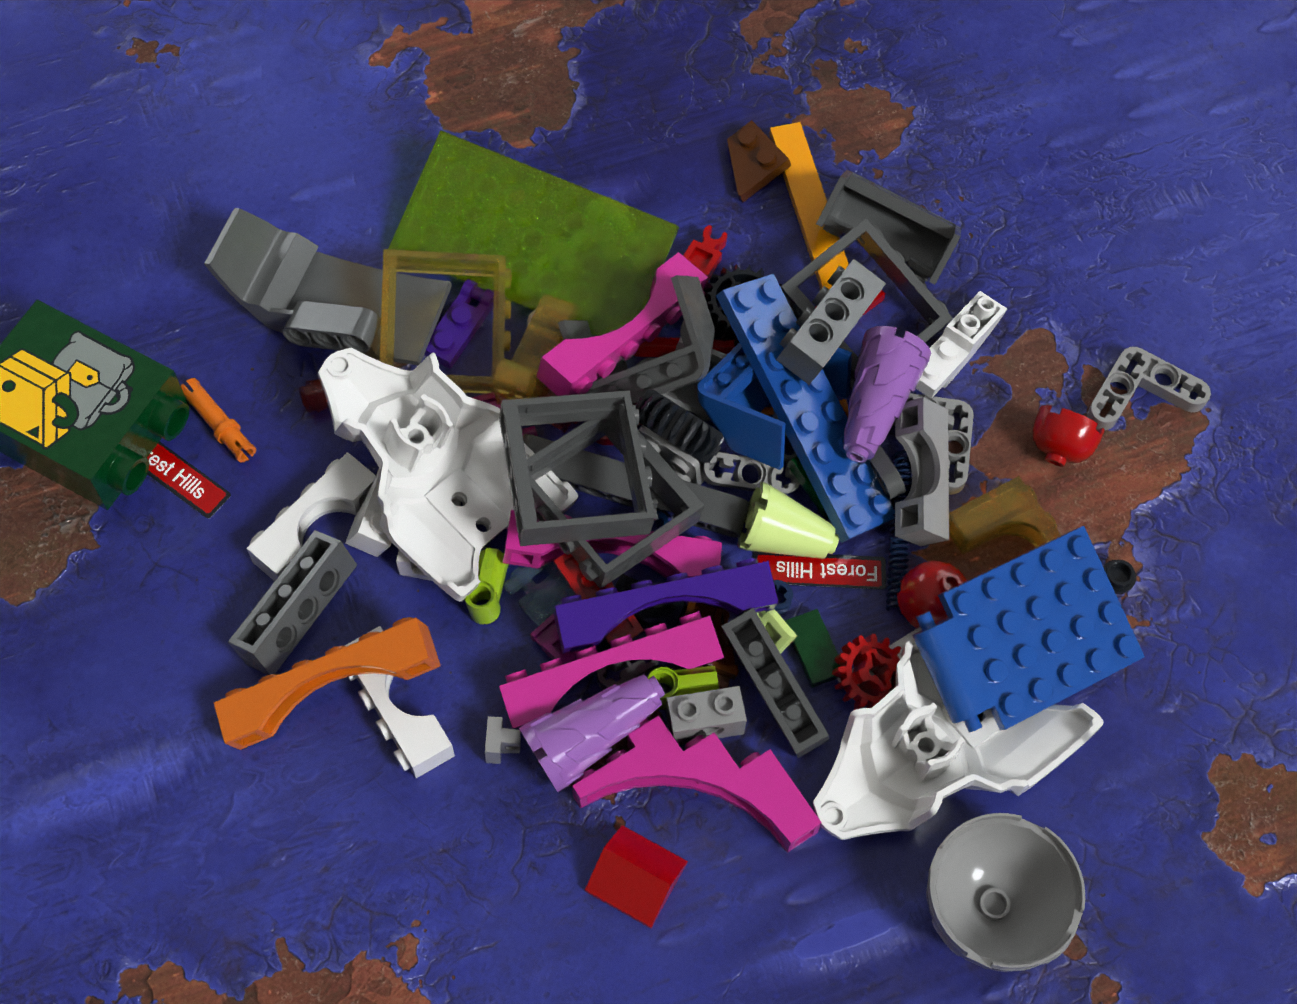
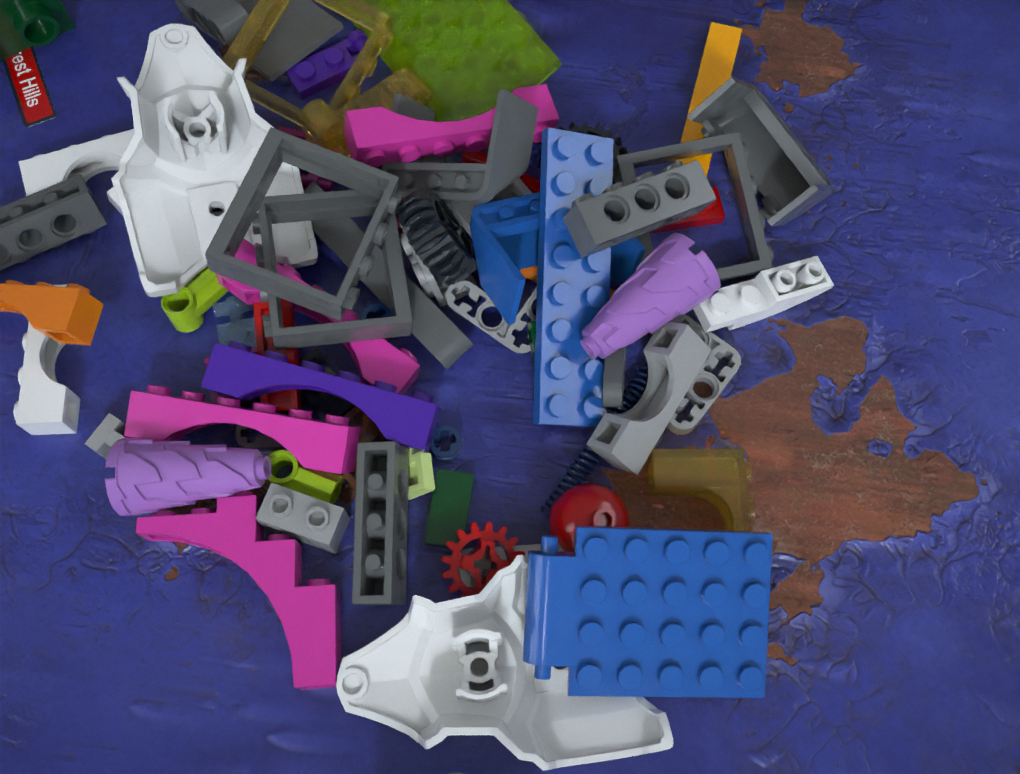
camera: 30 degrees right, 5 degrees up
orange pin [181,378,256,463] -> none
red slope [585,825,688,929] -> none
red plate [683,225,727,283] -> none
reddish brown wing [727,120,791,202] -> none
yellowish green cone [738,482,839,559] -> none
red sticker [753,552,886,589] -> none
red cylinder [1032,405,1105,467] -> none
light grey beam [1087,347,1211,430] -> none
black plate [1103,560,1136,594] -> none

